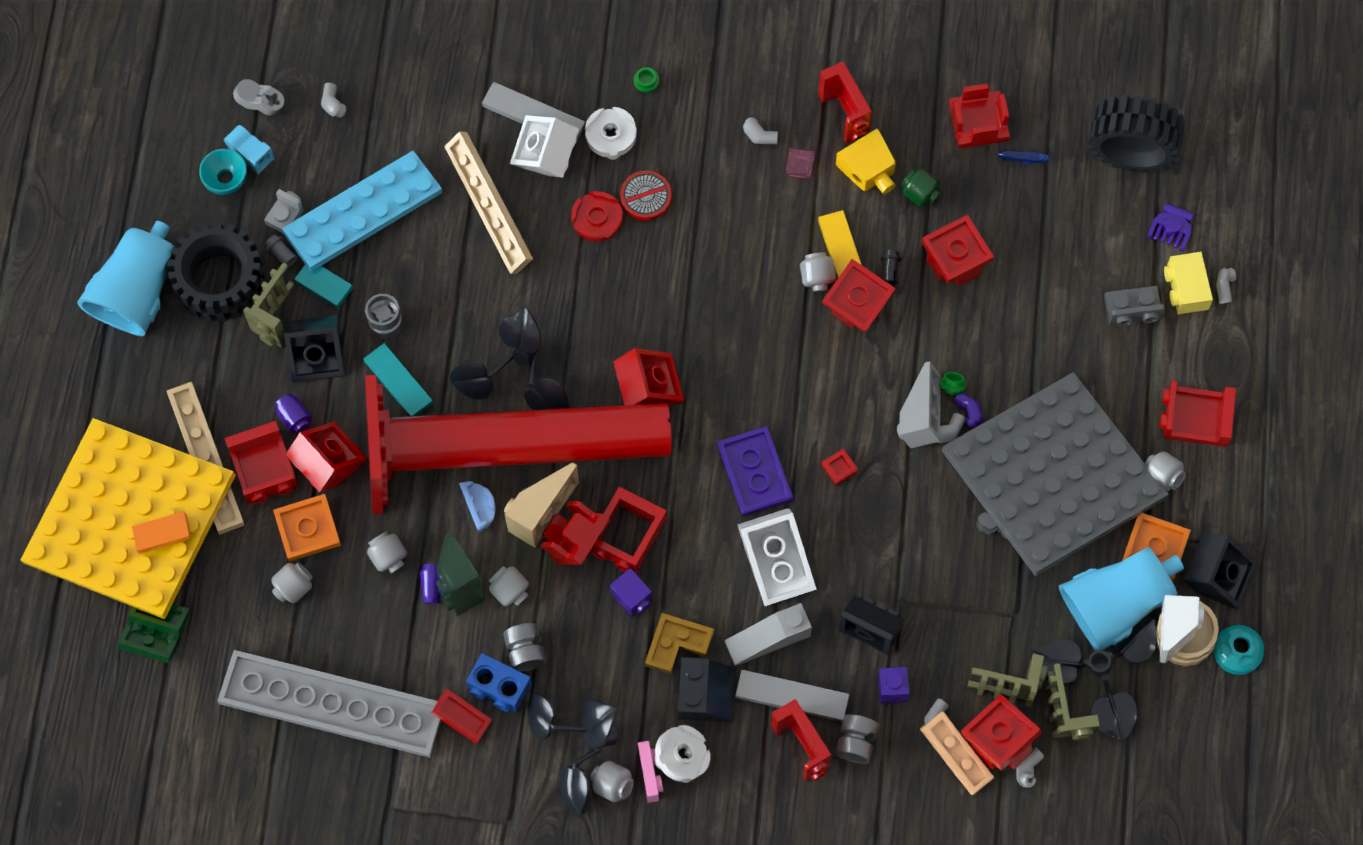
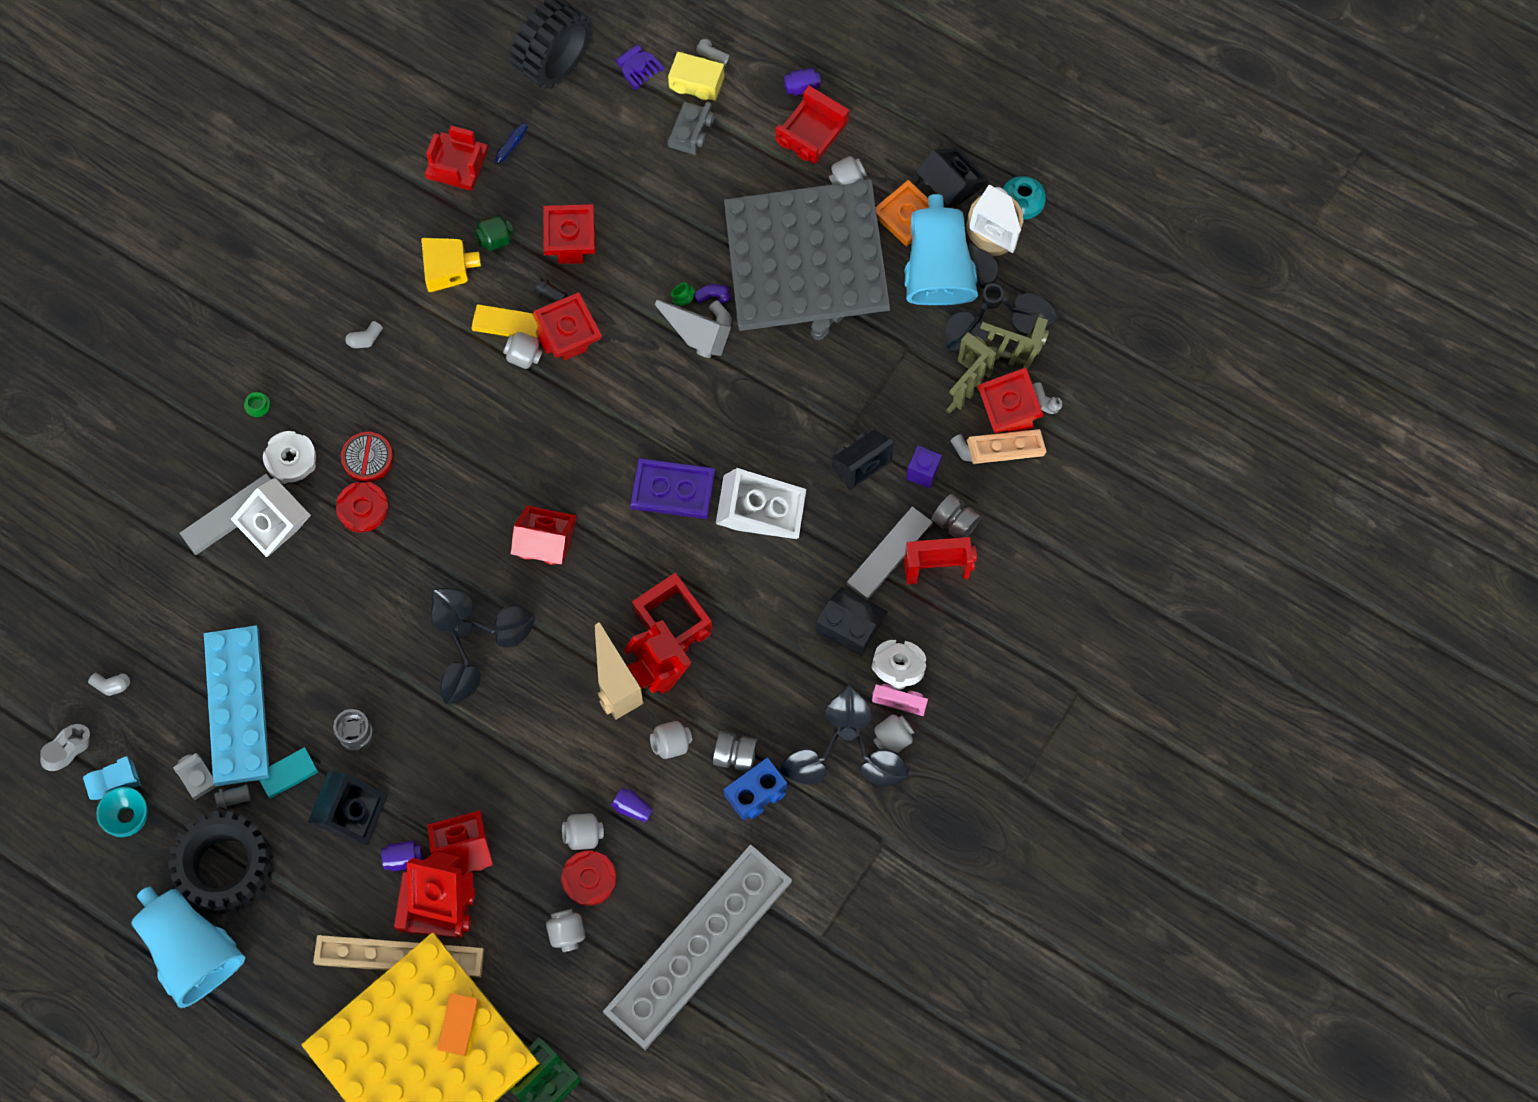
camera: 65 degrees left, 0 degrees up
olive plate [244,263,294,348] -> none
orange plate [273,494,341,562] -> none
teal tile [363,343,433,417] -> none
red piece [365,375,671,515] -> none
red tile [430,689,492,744] -> none
clear green slope [436,531,485,617] -> none
tan plate [445,131,533,274] -> none
light blue tile [459,481,496,533] -> none
dark purple brick [610,568,652,617] -> none
pearl gold plate [645,613,714,674] -> none
light grey slope [725,603,812,666] -> none
clear pink tile [785,148,815,179] -> none
red panel [818,62,872,144] -> none
red tile [821,448,859,486] -> none
none -> red panel [407,851,473,924]
none -> red tile [561,850,617,906]
none -> dark purple brick [784,68,821,96]

